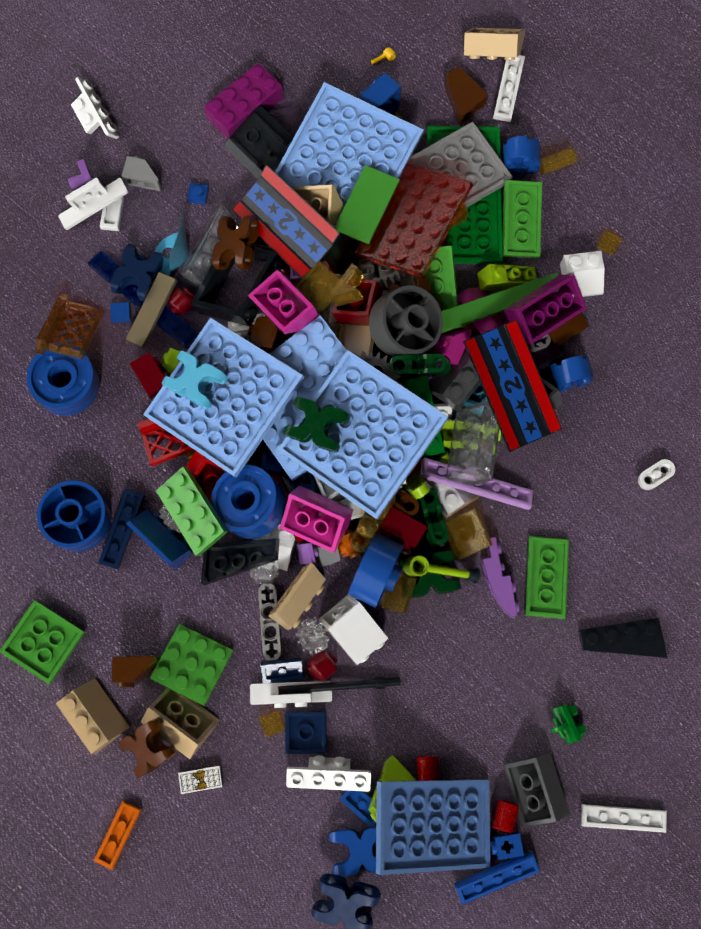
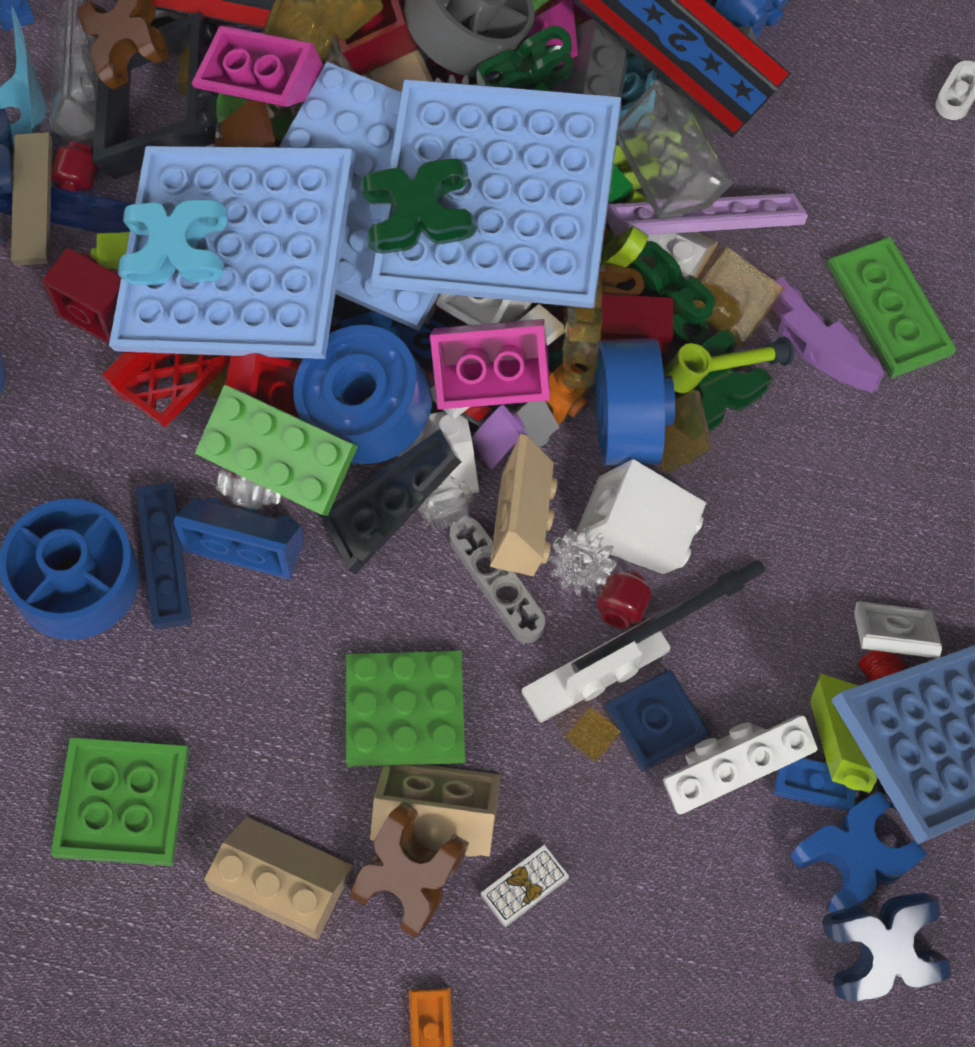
camera: 30 degrees left, 10 degrees down
reddish brown slope [111,656,160,688] -> none
dark blue plate [261,657,304,683] -> none
none -> white tile [854,601,942,658]

